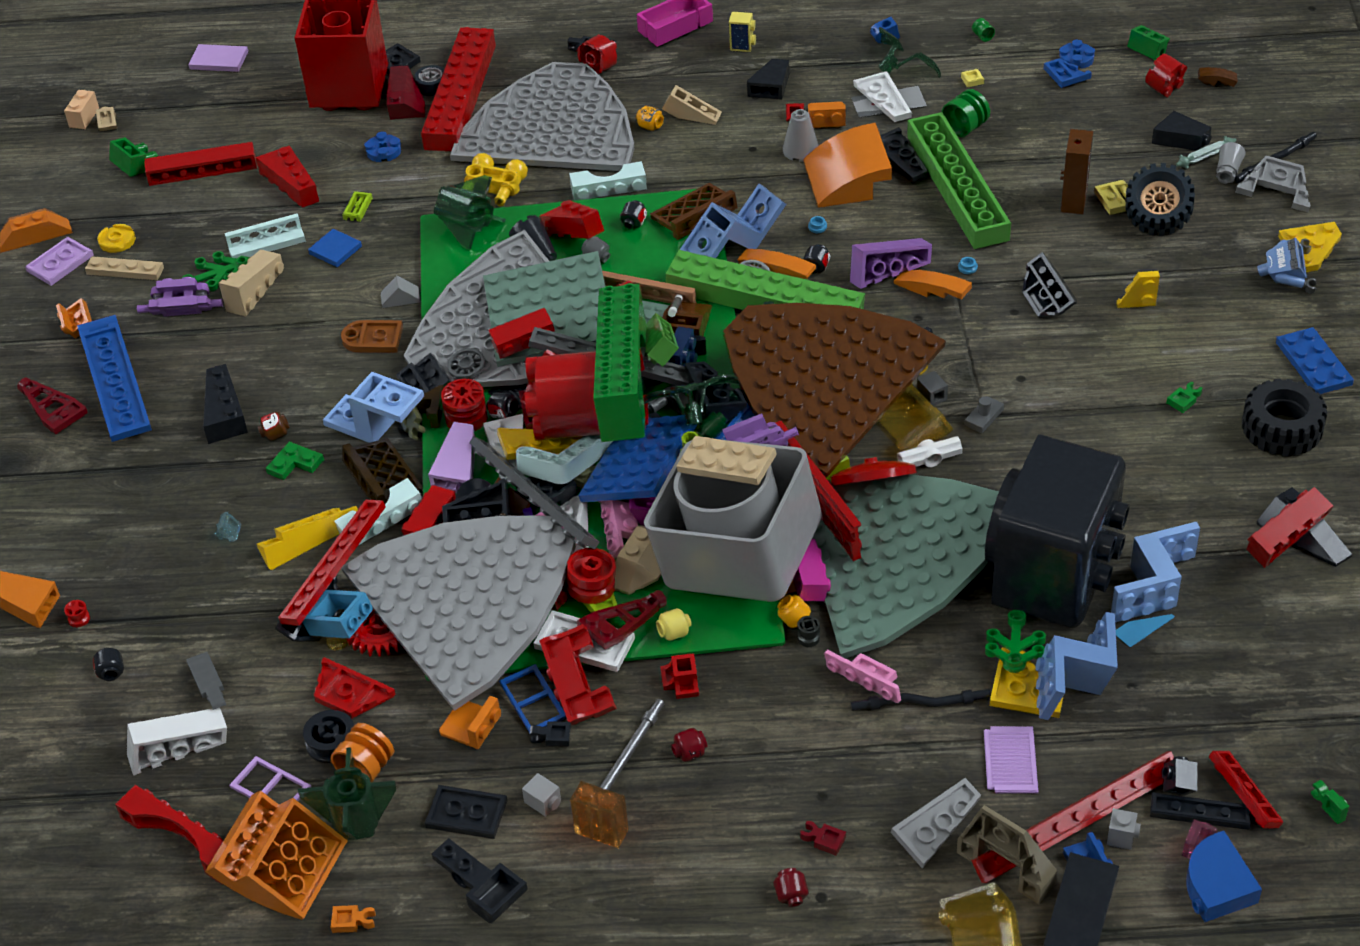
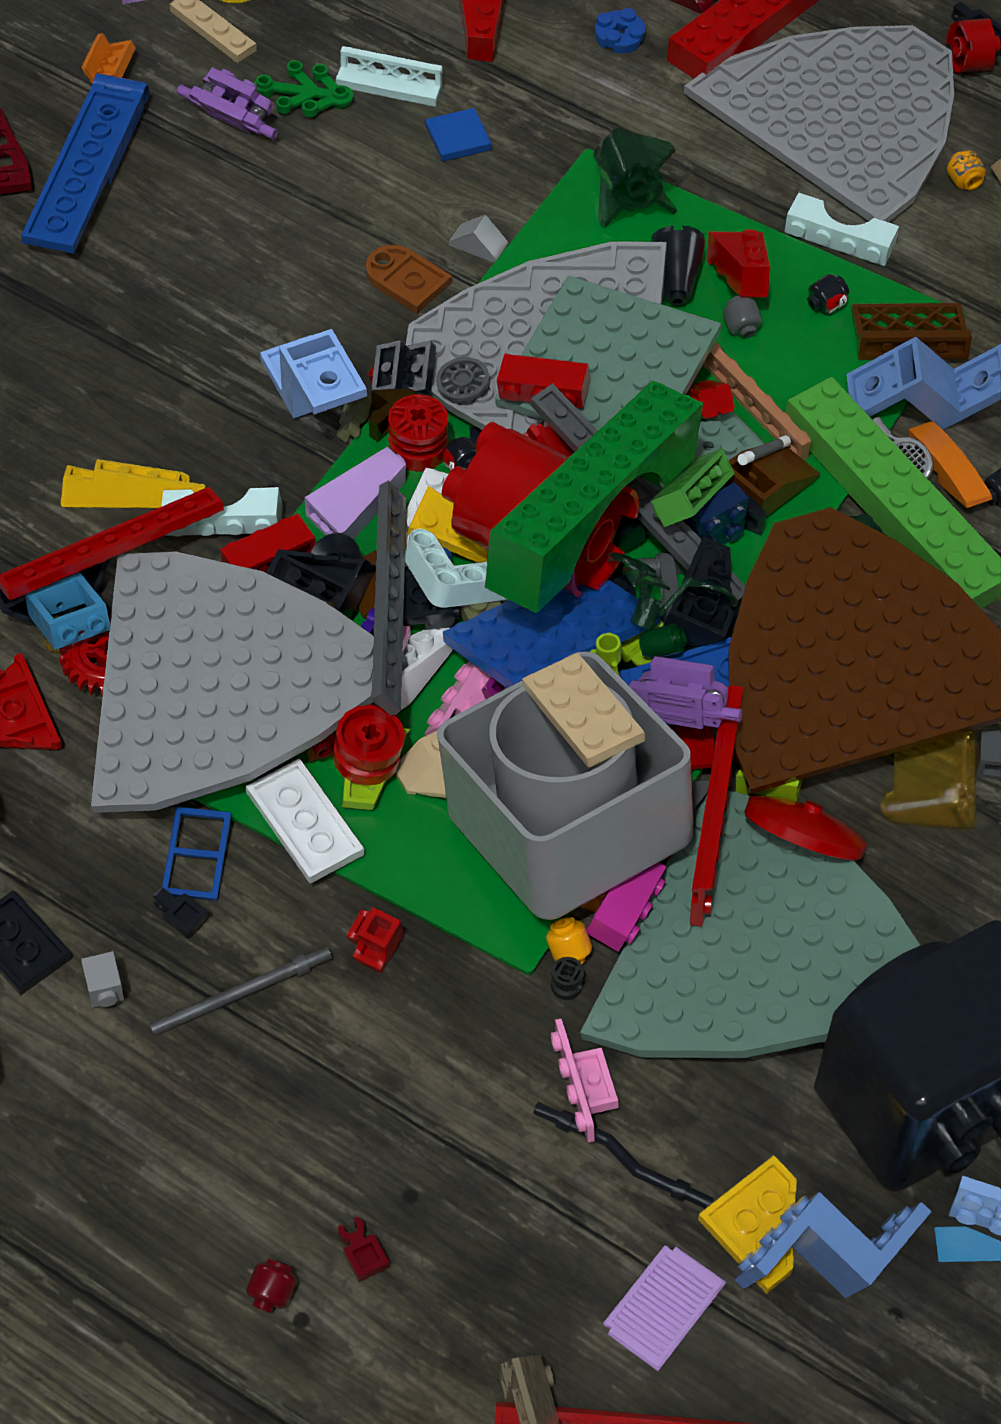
camera: 30 degrees right, 10 degrees up
black wedge [203,364,248,444] -> none
clear light blue tile [214,512,241,542] -> none
tan wedge [219,250,284,317] -> none
reddish brown head [258,411,290,441] -> none
green plate [265,442,324,480] -> none
lime tile [342,191,373,222] -> none
dark brown fence [342,438,423,504] -> none
orange bracket [439,696,501,749] -> none
yellow piece [460,153,528,206] -> none
red bracket [539,624,617,725] -> none
clear orange brick [570,781,629,848] -> none
dark red plate [577,590,667,650] -> none
light yellow head [656,608,691,641] -> none
dark red head [671,728,707,762] -> none
light grey wing [891,778,981,869] -> none
white piece [897,436,963,467] -> none
green plant [985,610,1046,673] -> none

